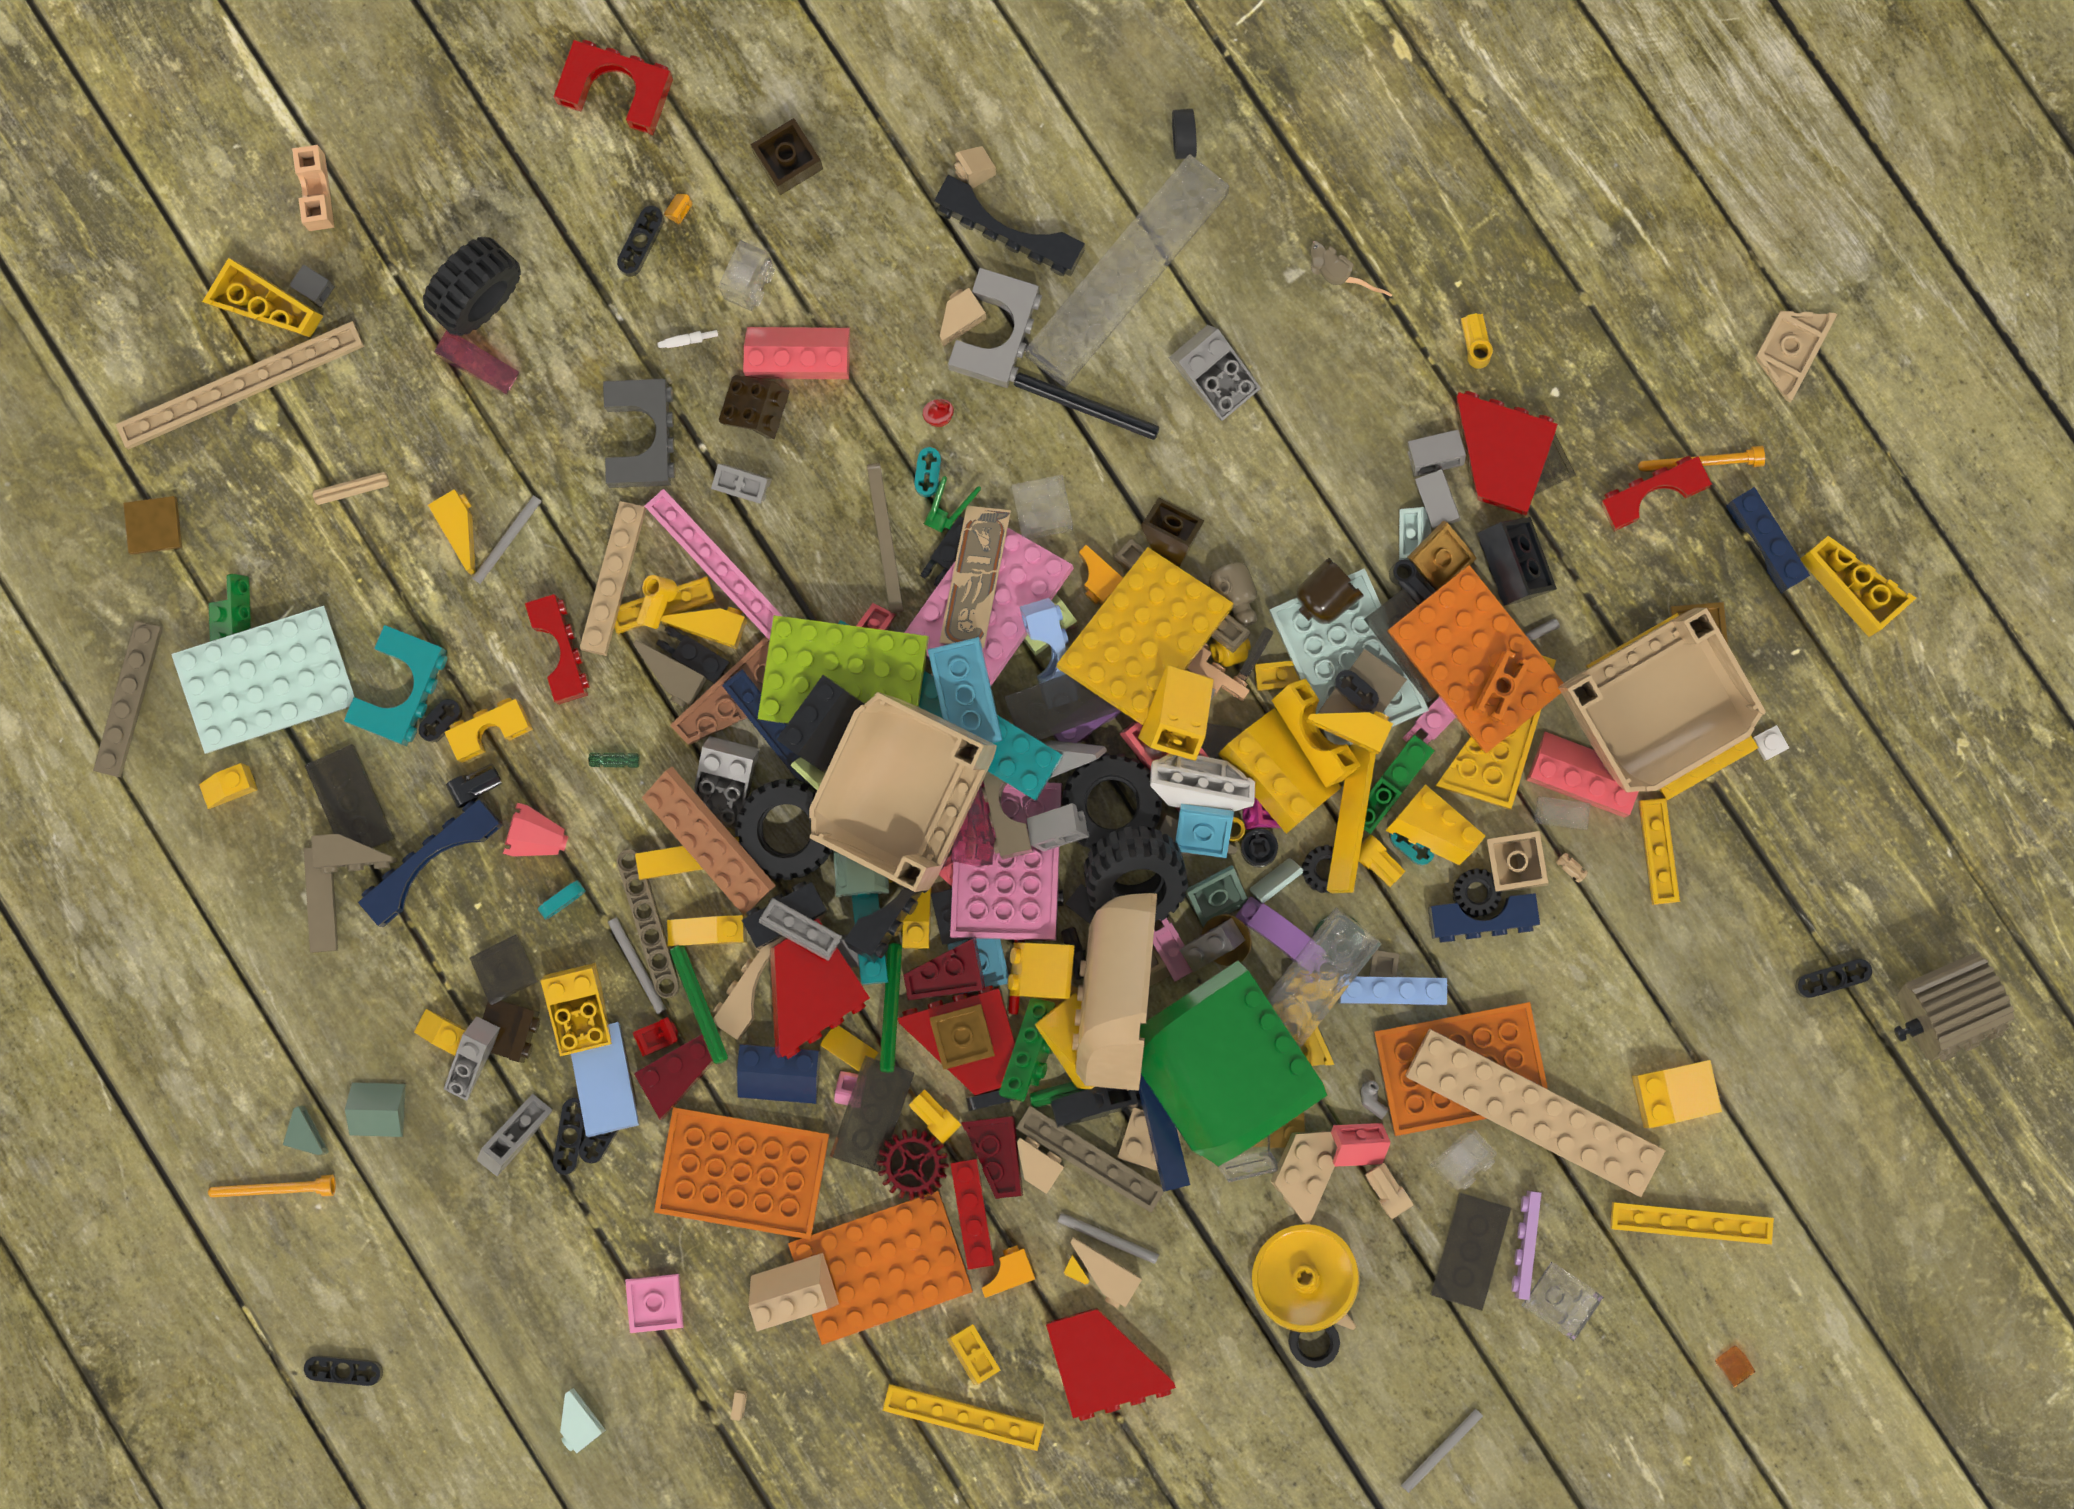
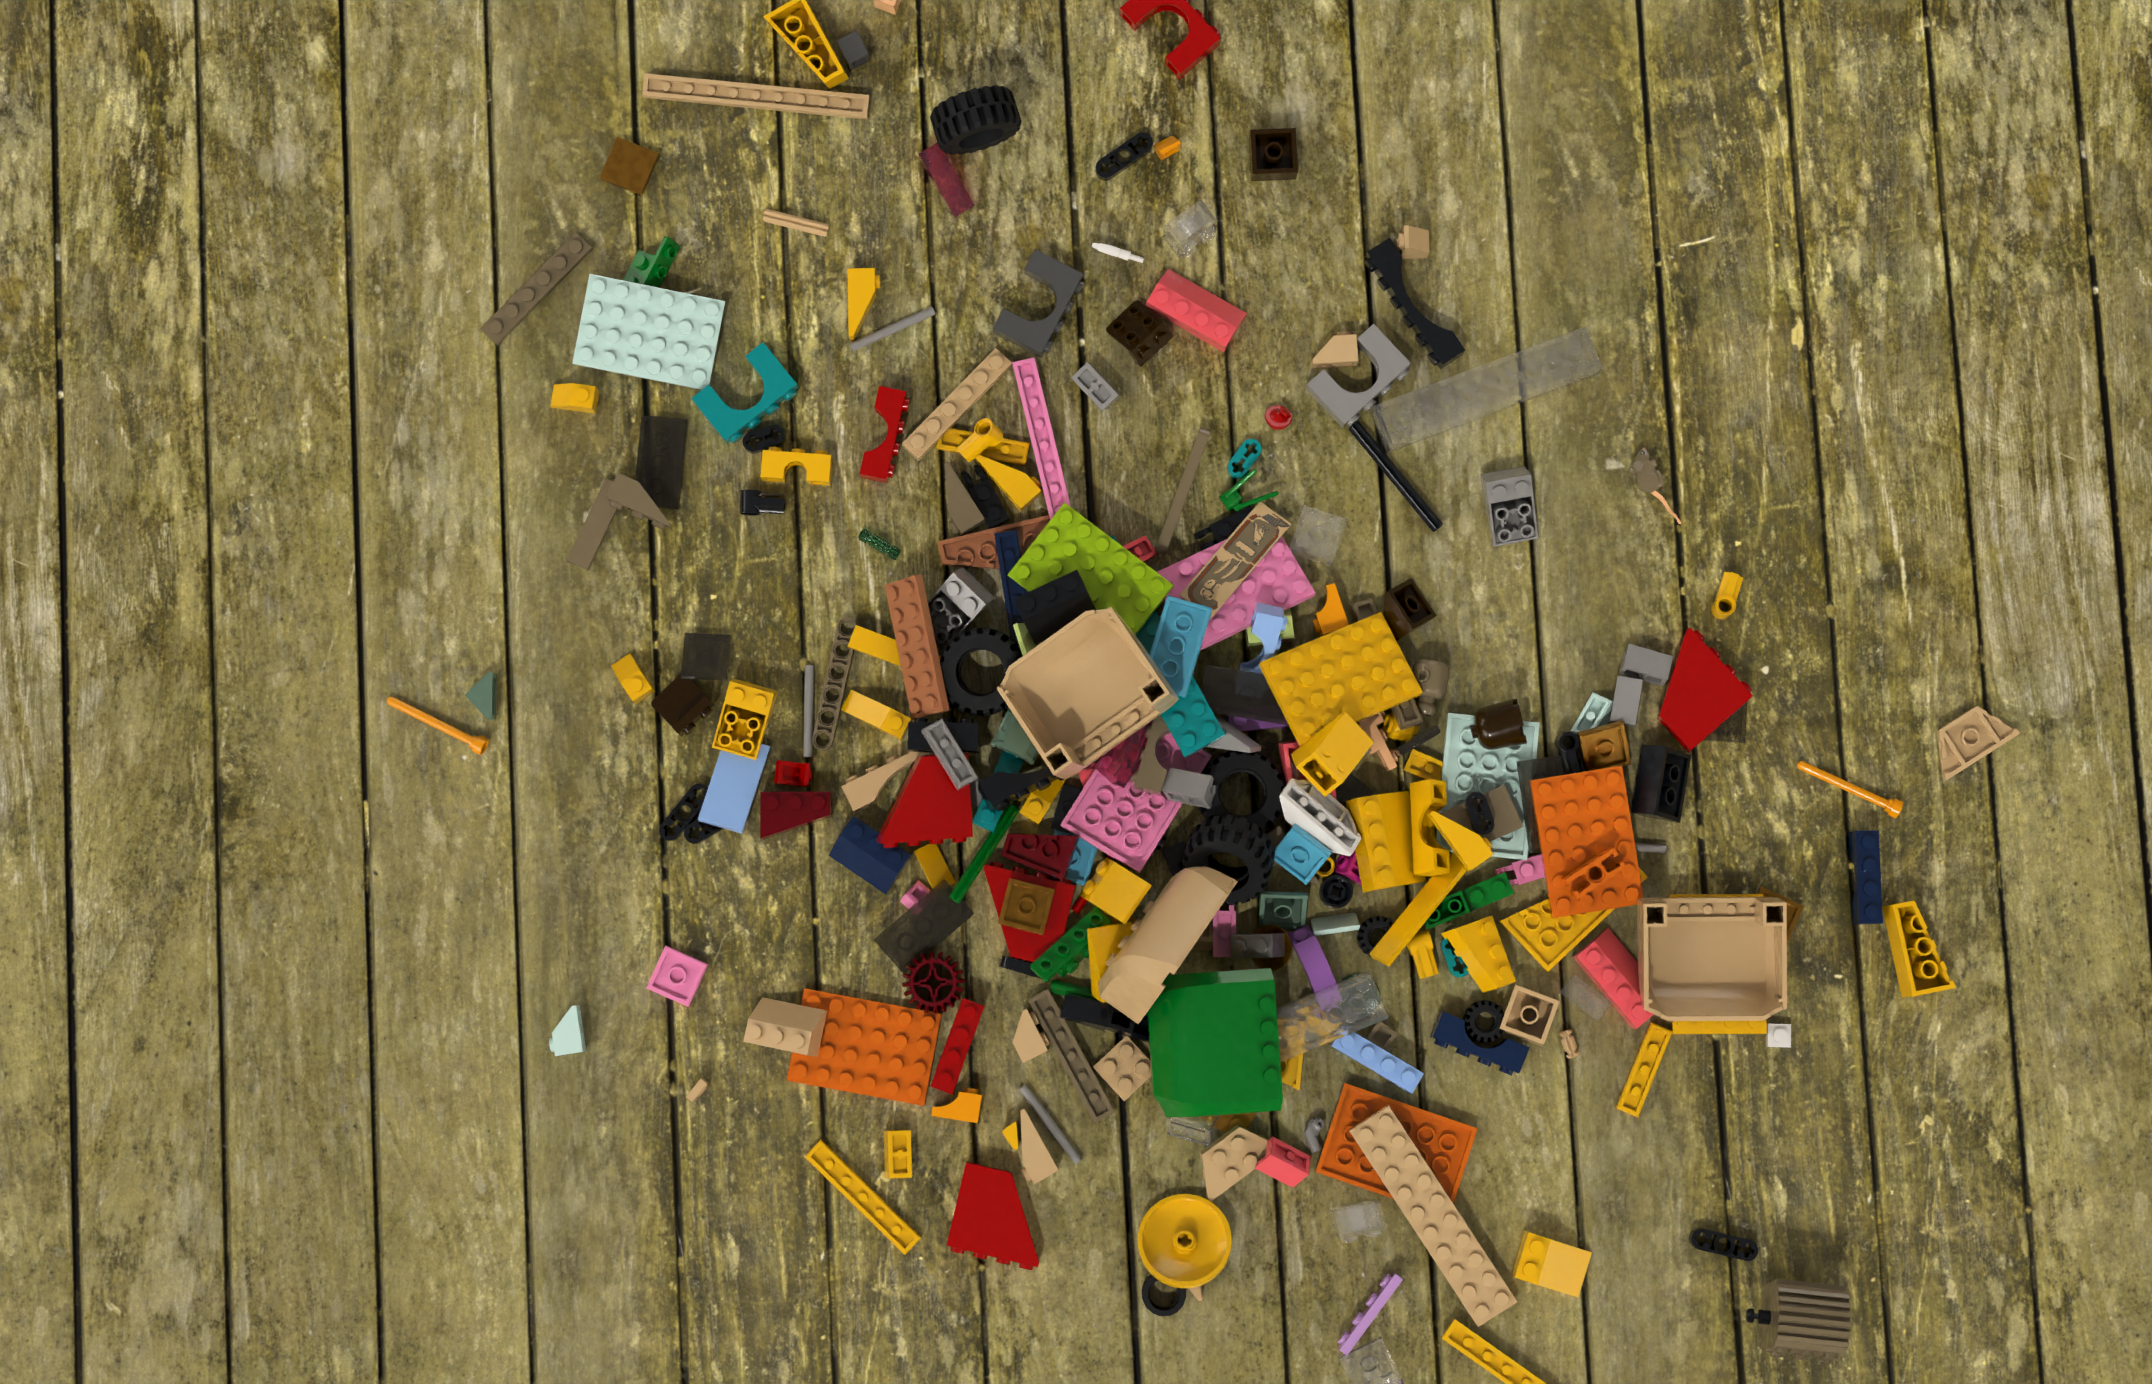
camera: 20 degrees right, 0 degrees up
black beam [304,1355,383,1386] -> none
sand green slope [345,1083,406,1137] -> none
dark blue arch [358,800,504,927] -> none
light grey slope [444,1016,500,1101] -> none
light grey slope [477,1094,553,1176] -> none
coral cone [503,803,568,857] -> none
teal beam [538,880,586,920] -> none
orange plate [654,1107,830,1240] -> none
green axle [670,945,728,1064] -> none
yellow piece [909,1089,962,1143] -> none
dark red wing [961,1116,1023,1199] -> none
black axle [1061,927,1086,980] -> none
dark blue tile [1139,1074,1190,1192] -> none
black tyre [1172,109,1197,159] -> none
tan piece [1365,1163,1414,1220] -> none
clear smoke tile [1430,1192,1511,1311] -> none
red arch [1601,455,1712,532] -> none

